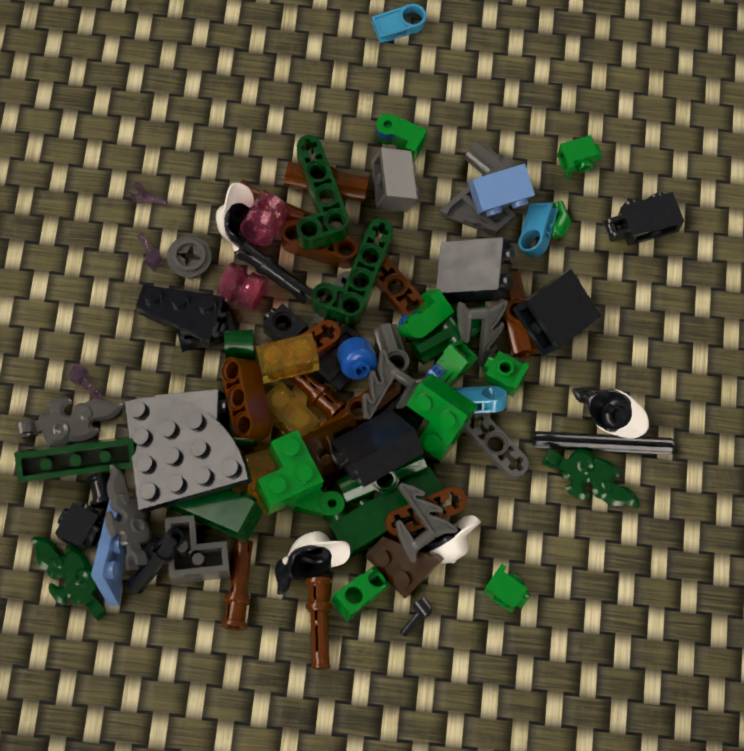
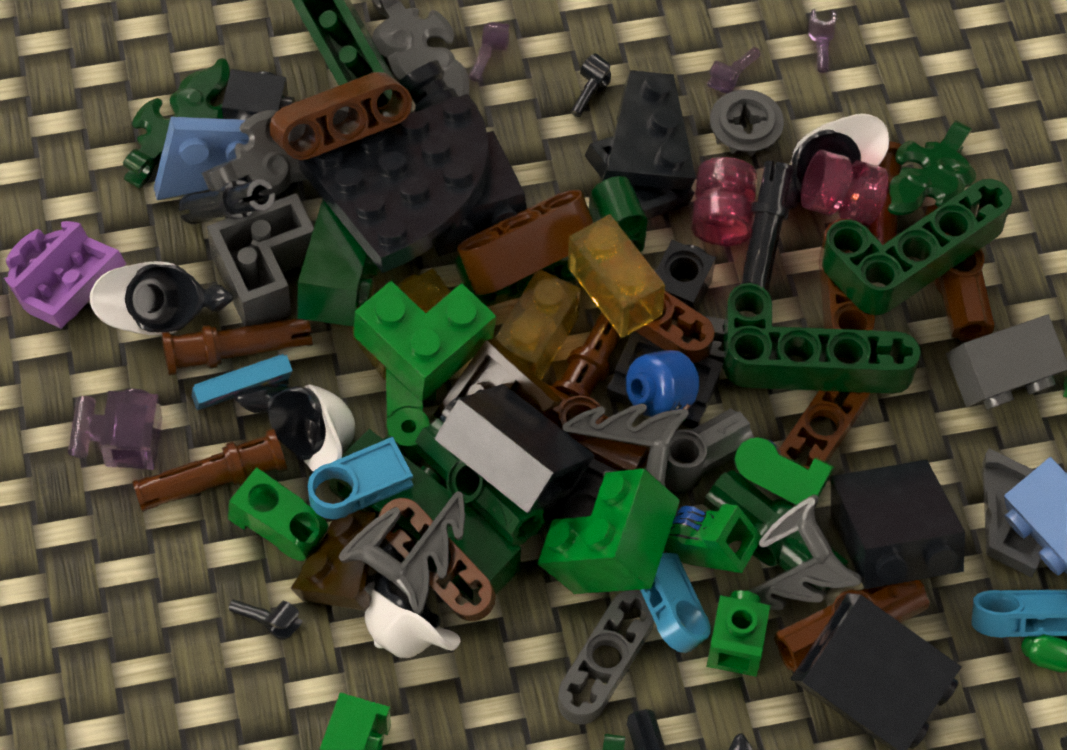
camera: 75 degrees right, 10 degrees down
none -> medium lavender slope [5,221,126,329]
none -> clear purple brick [68,388,163,470]
none -> black hair [90,261,233,335]
none -> dark azure tile [191,354,293,411]
none -> reddish brown beam [269,72,412,160]
none -> dark azure piece [307,437,413,519]
none -> black wheel [398,60,459,112]
none -> black hand [571,53,611,117]
none -> dark green piece [887,120,976,215]

